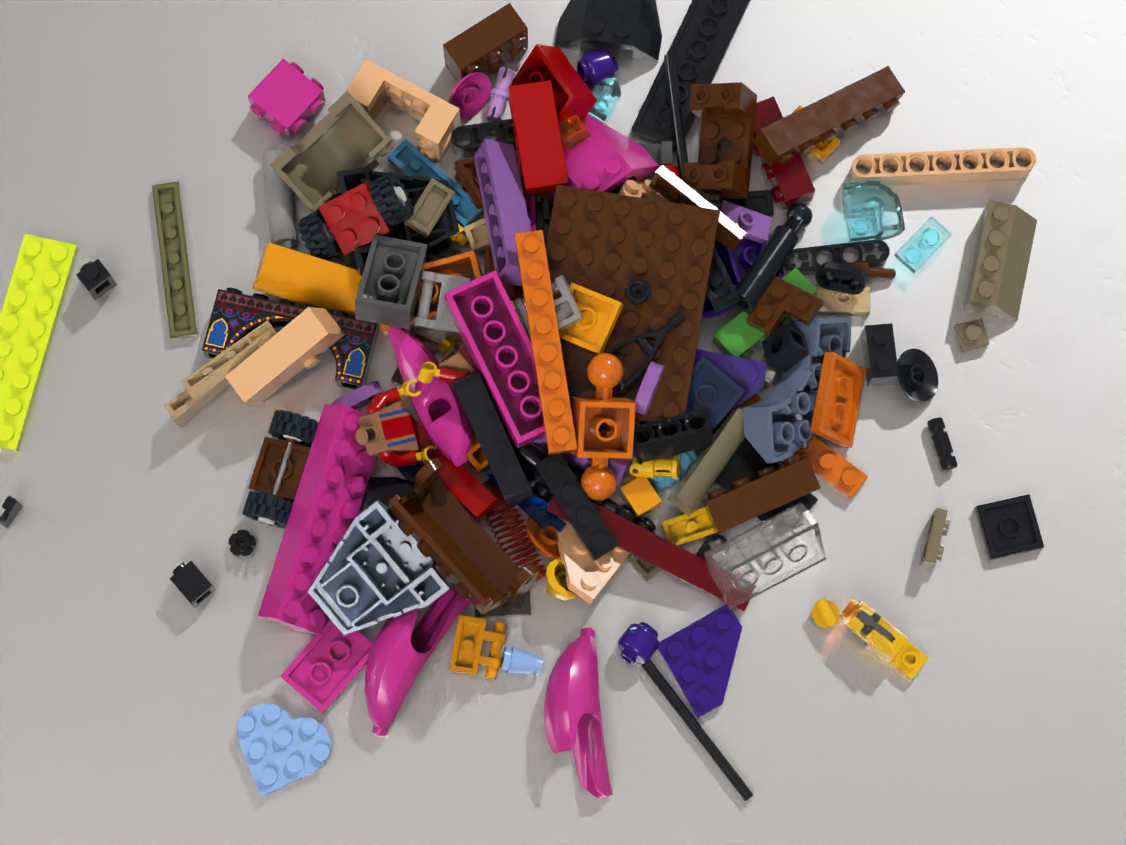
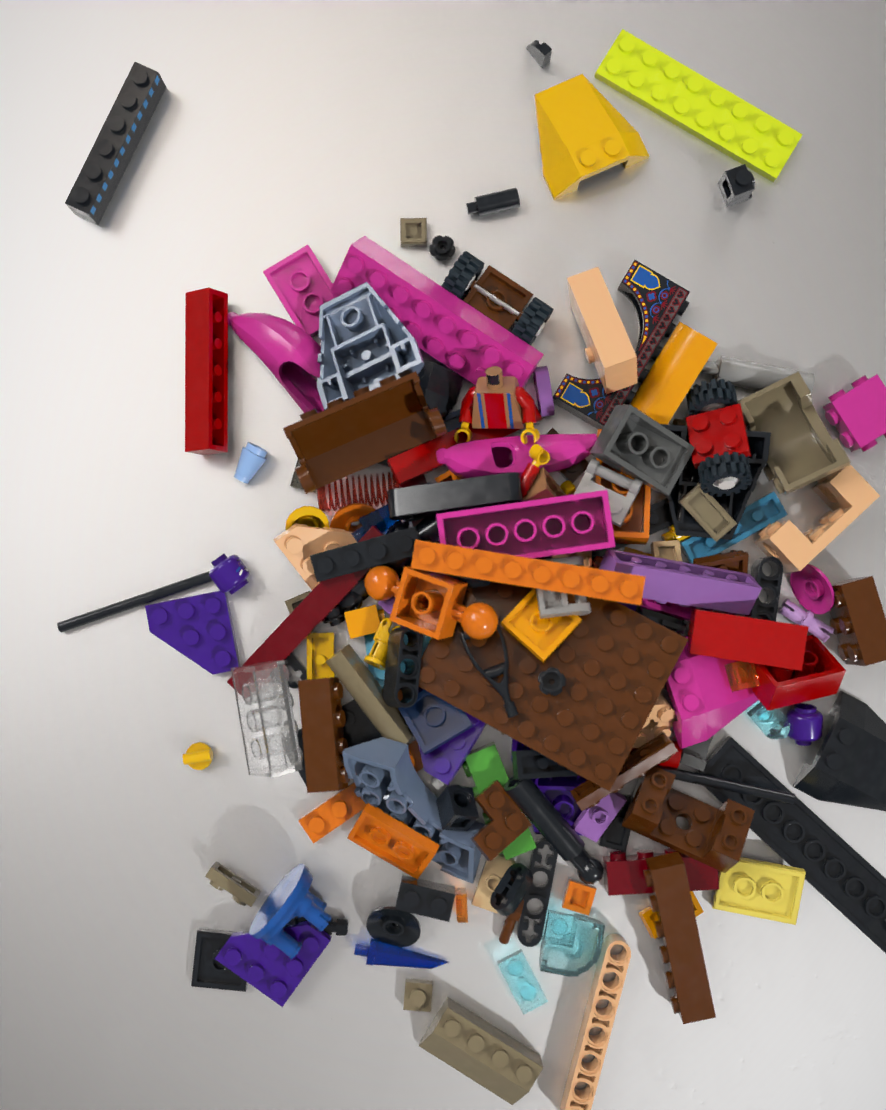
camera: 110 degrees right, 10 degrees up
olive tile [152,182,199,340] -> none
tan wedge [164,320,277,427] -> none
black brick [169,561,216,608] -> none
light blue plate [237,703,332,797] -> none
light orange plate [449,615,507,680] -> none
dark pink piece [544,628,613,798] -> none
medium lavender beam [634,361,665,415] -> none
yellow plate [840,599,929,681] -> none
none -> red brick [185,287,228,455]
none -> dark purple plate [215,921,332,1007]
none -> blue piece [249,864,332,959]
none -> clear blue bar [354,938,448,969]
none -> dark tan tile [400,218,427,247]
none -> clear orange tile [456,888,468,923]
none -> black cylinder [466,188,520,216]
none -> yellow wedge [534,74,649,200]
none -> orange plate [561,879,597,916]
none -> light yellow tile [712,857,806,925]

